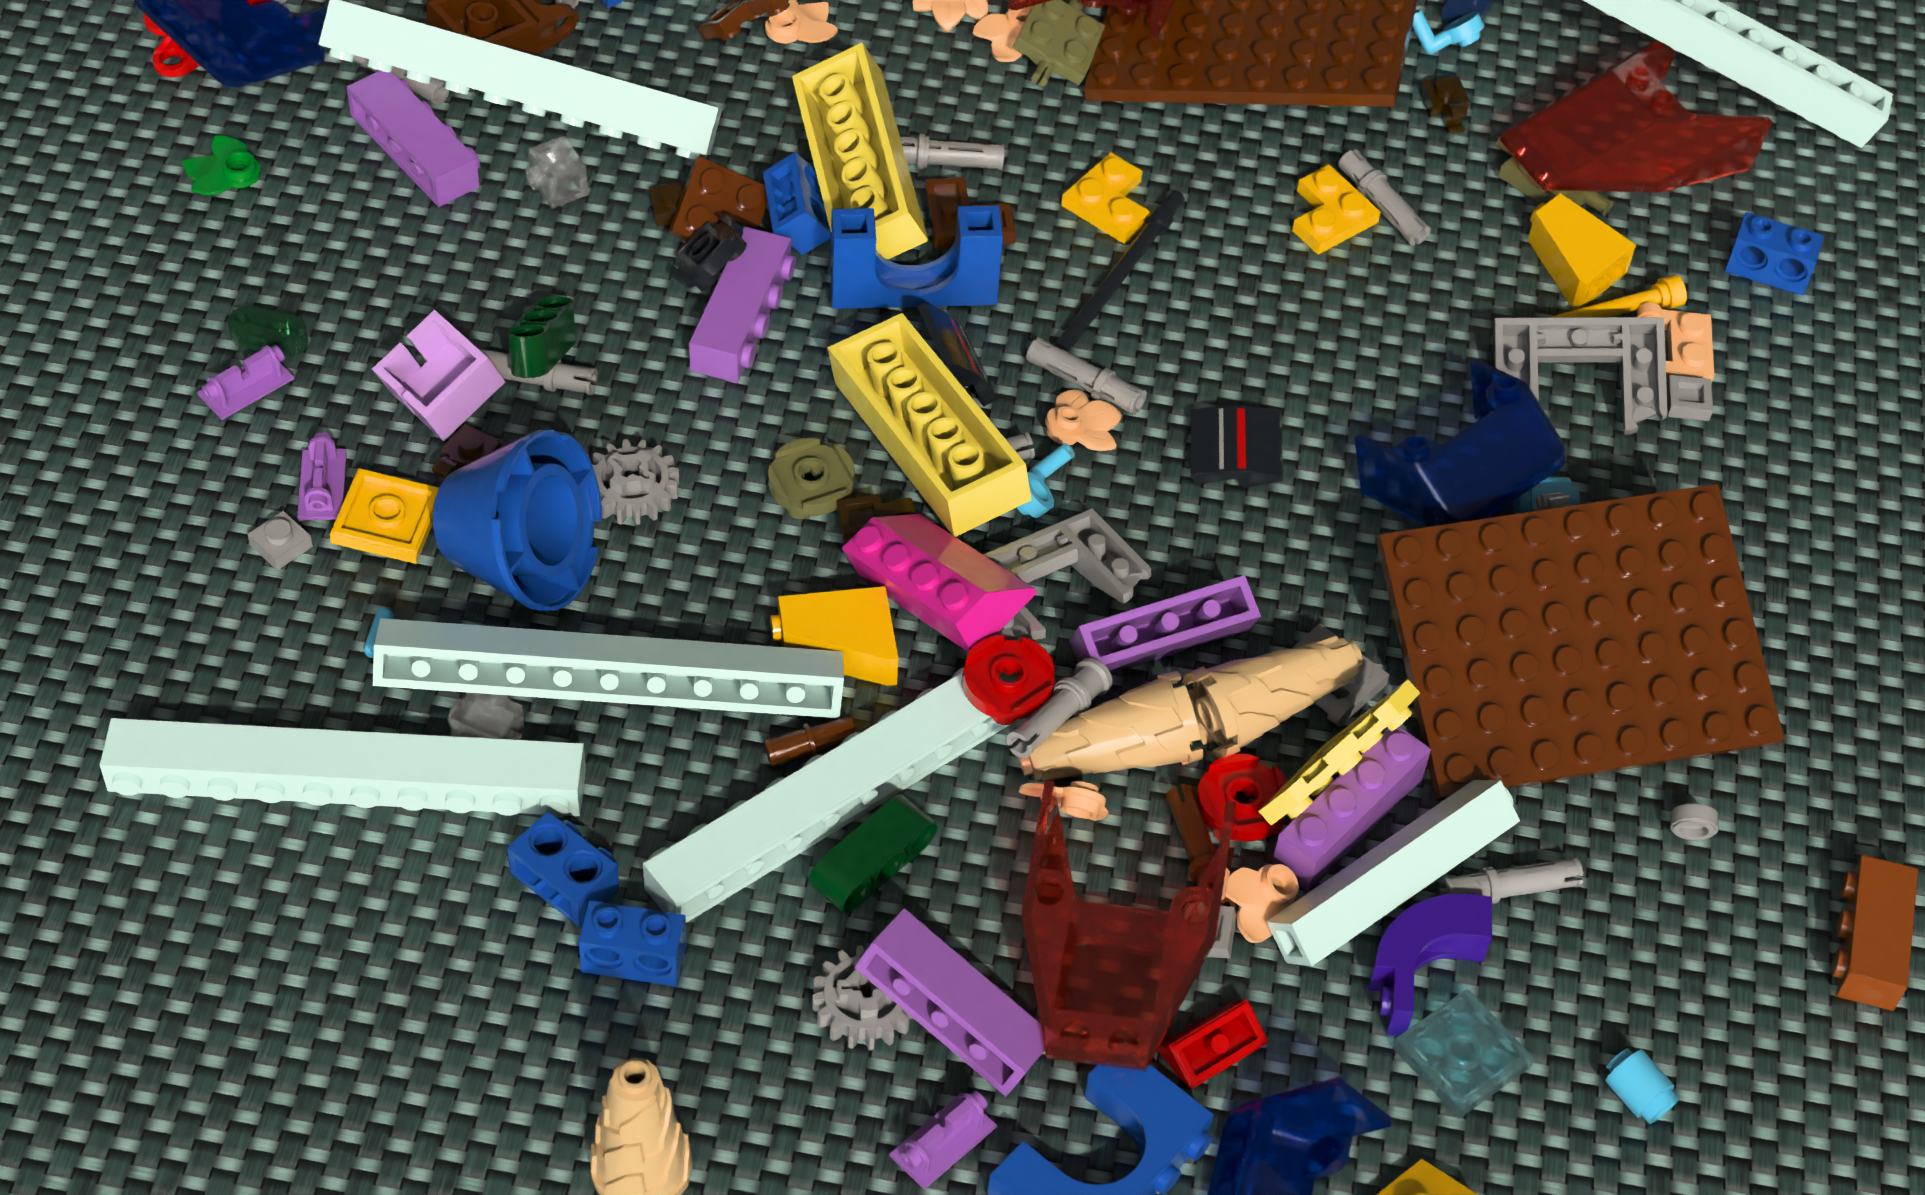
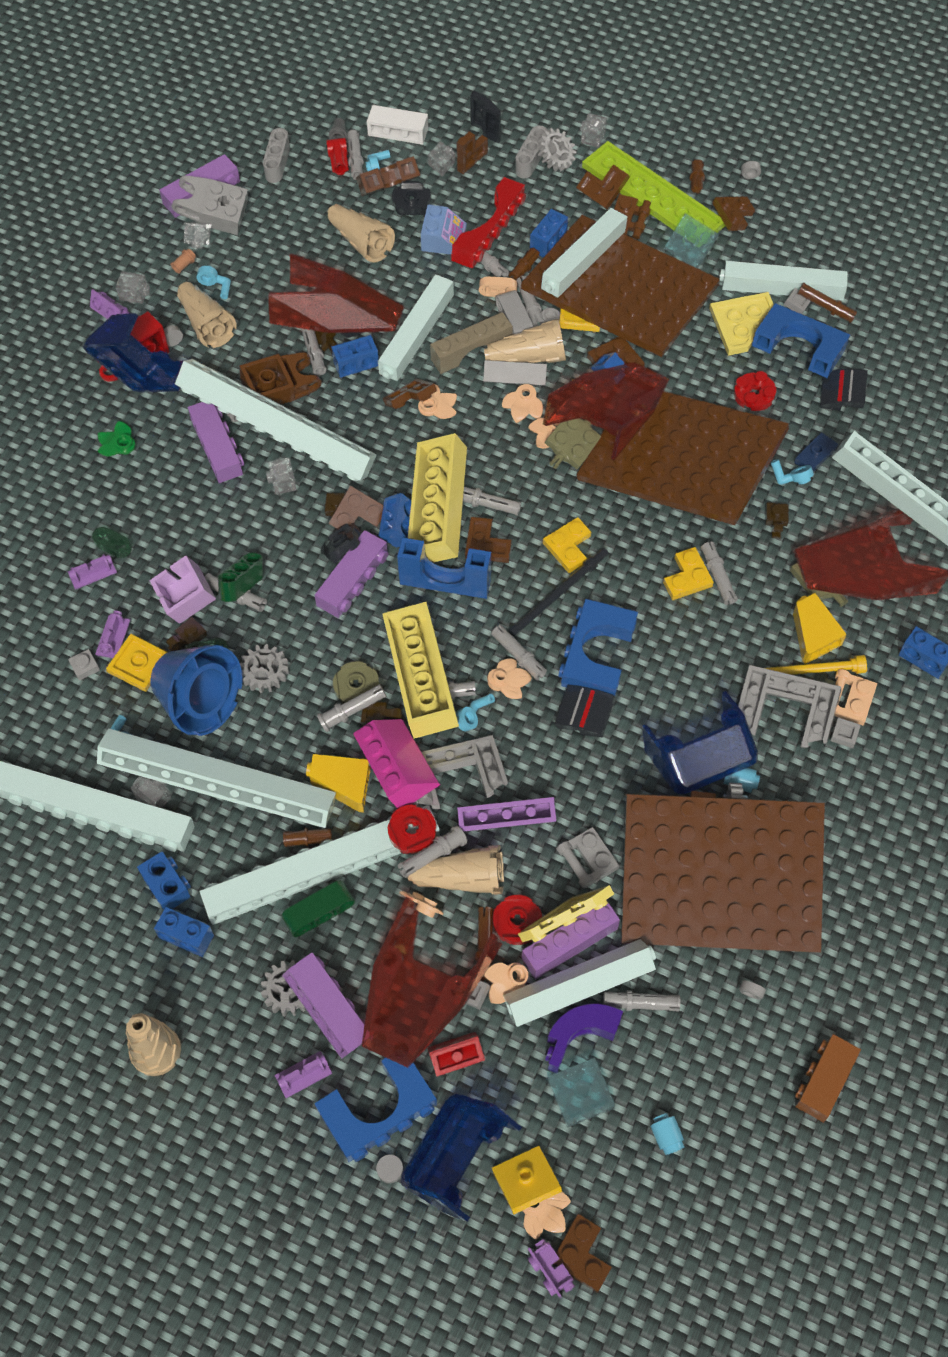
camera: 20 degrees right, 10 degrees up
black slope [917,303,998,407] -> none
tan cone [1182,636,1363,758] -> none
none -> light grey pin [317,684,387,732]
none -> blue arch [558,599,638,696]

